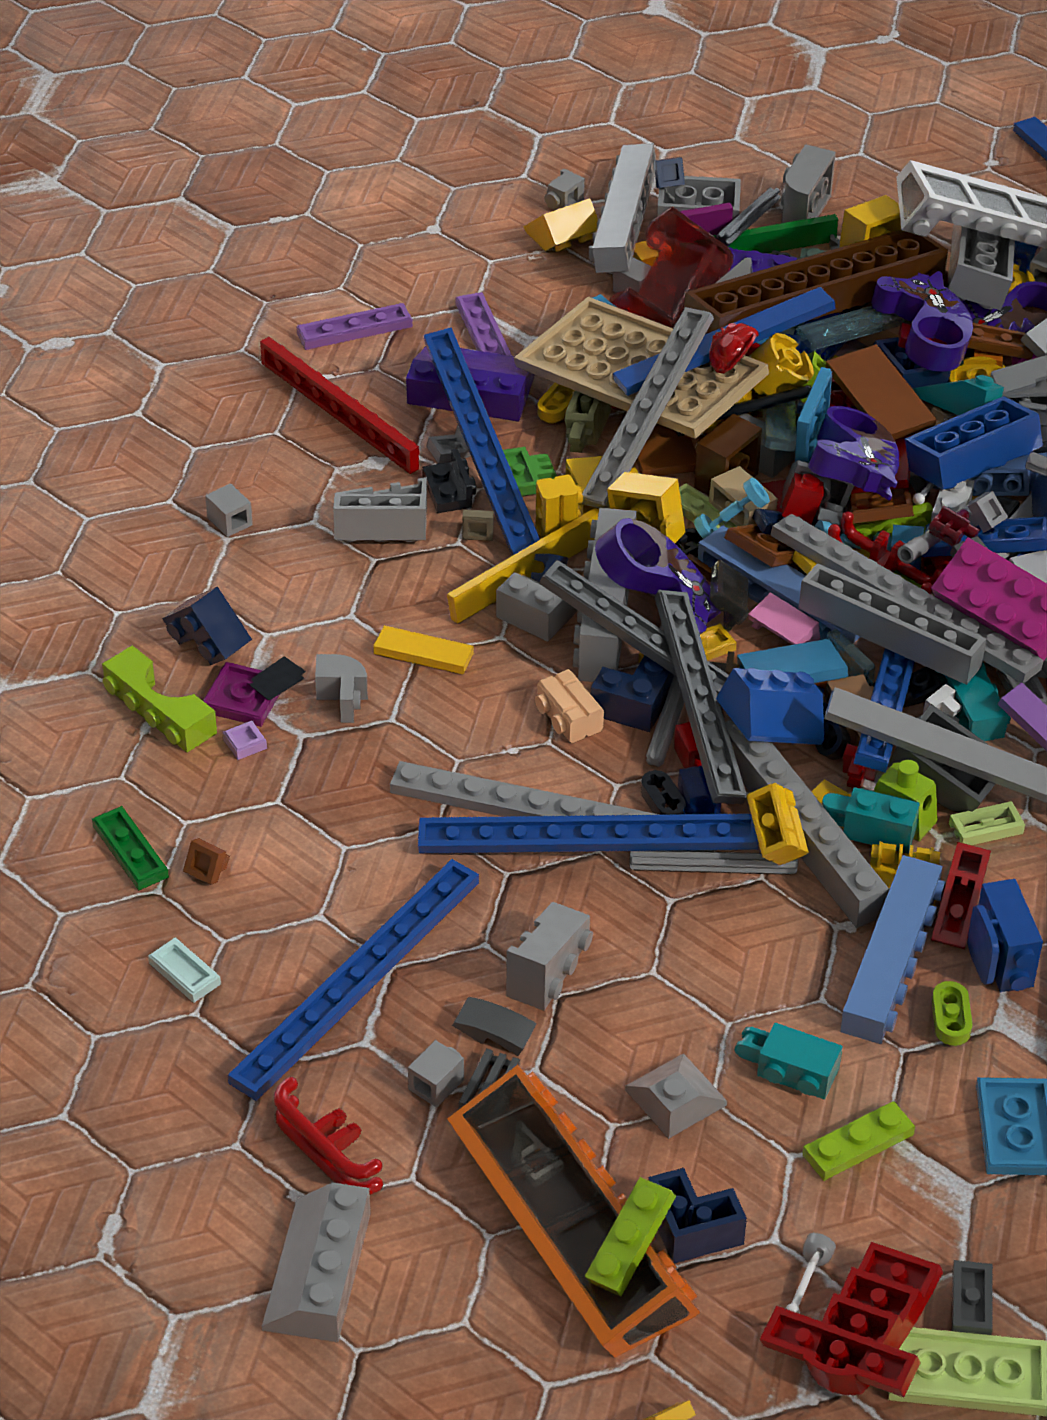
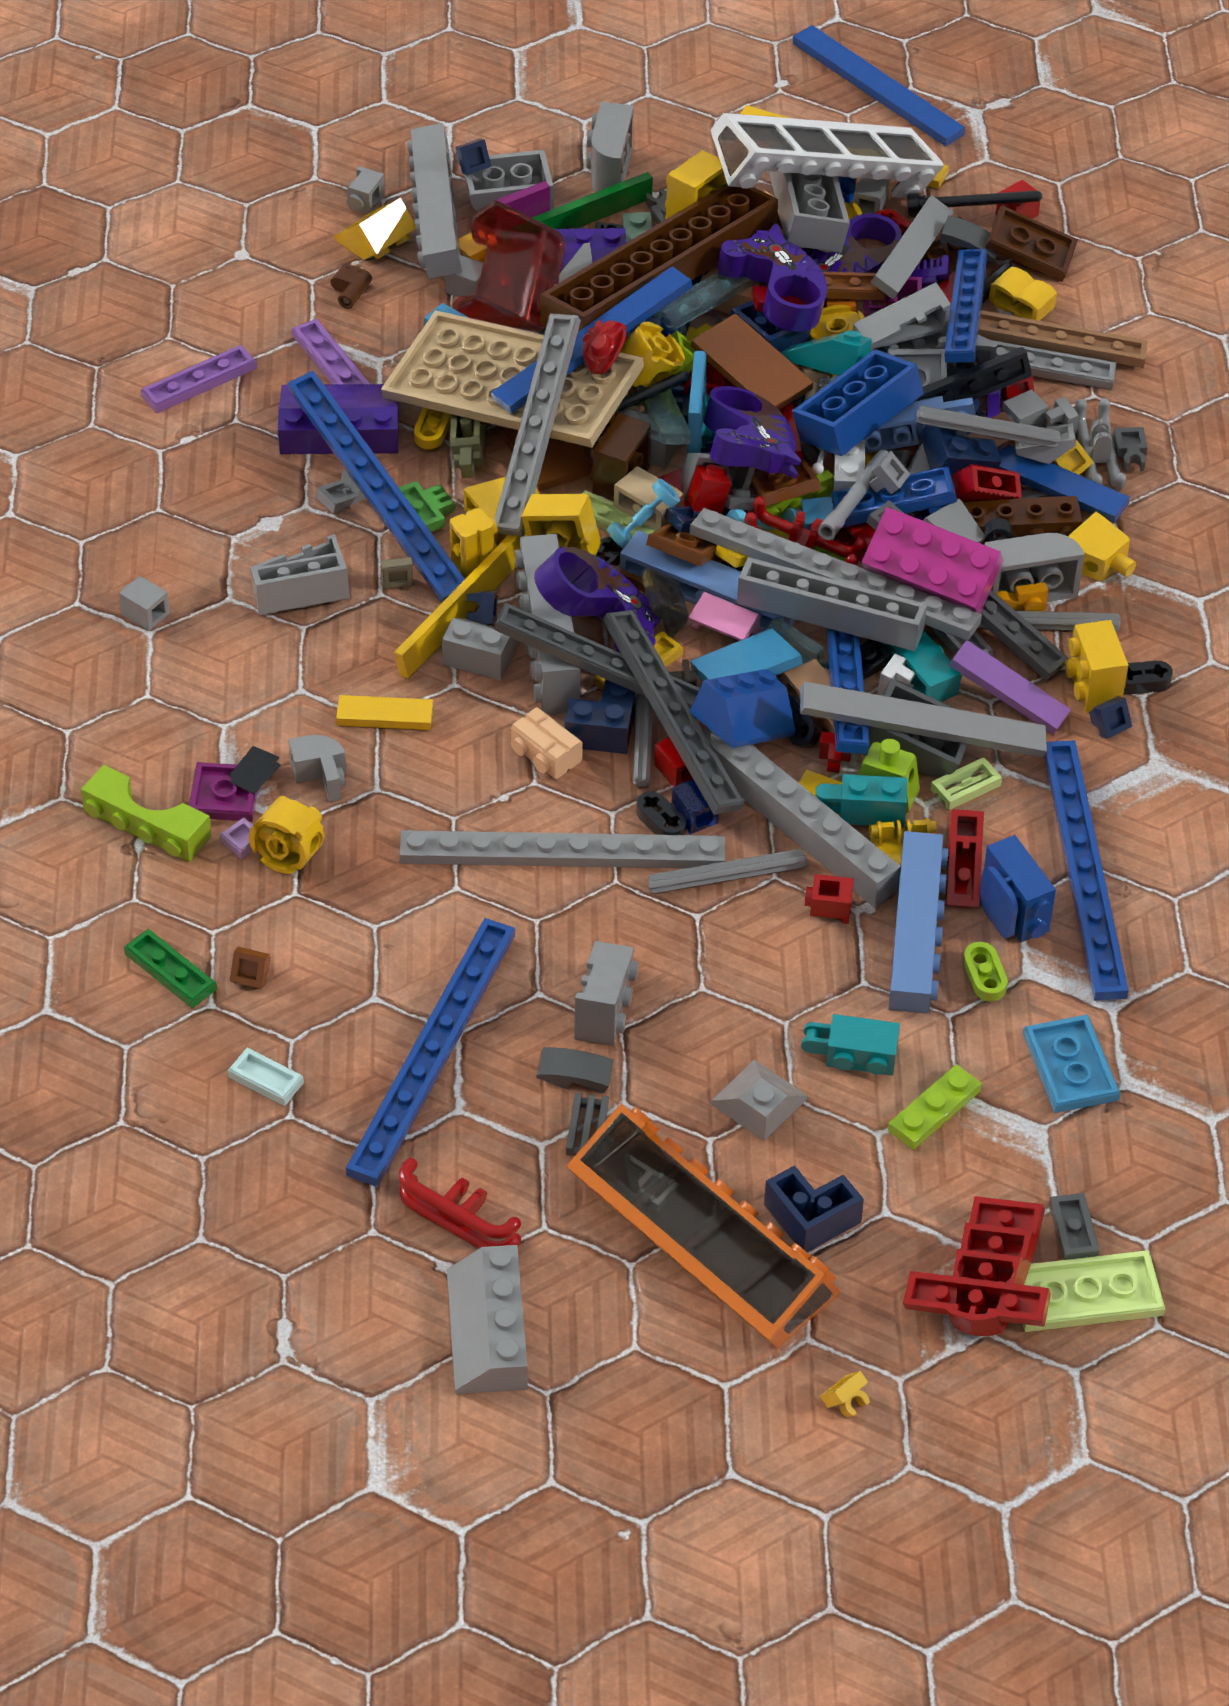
camera: 15 degrees left, 5 degrees up
dark blue brick [162,586,252,665] -> none
red plate [260,337,420,474] -> none
light grey brick [408,1040,464,1107] -> none
blue plate [418,814,758,853] -> none
black bracket [422,448,476,514] -> none
lime plate [584,1177,676,1296] -> none
black axle [716,187,781,247] -> none
yellow brick [747,783,809,865] -> none
hinge [785,1233,836,1314] -> none
dark red arm [928,506,980,547] -> none
none -> yellow brick [248,796,325,874]
none -> reddish brown piece [330,264,372,309]
none -> red brick [805,874,854,924]

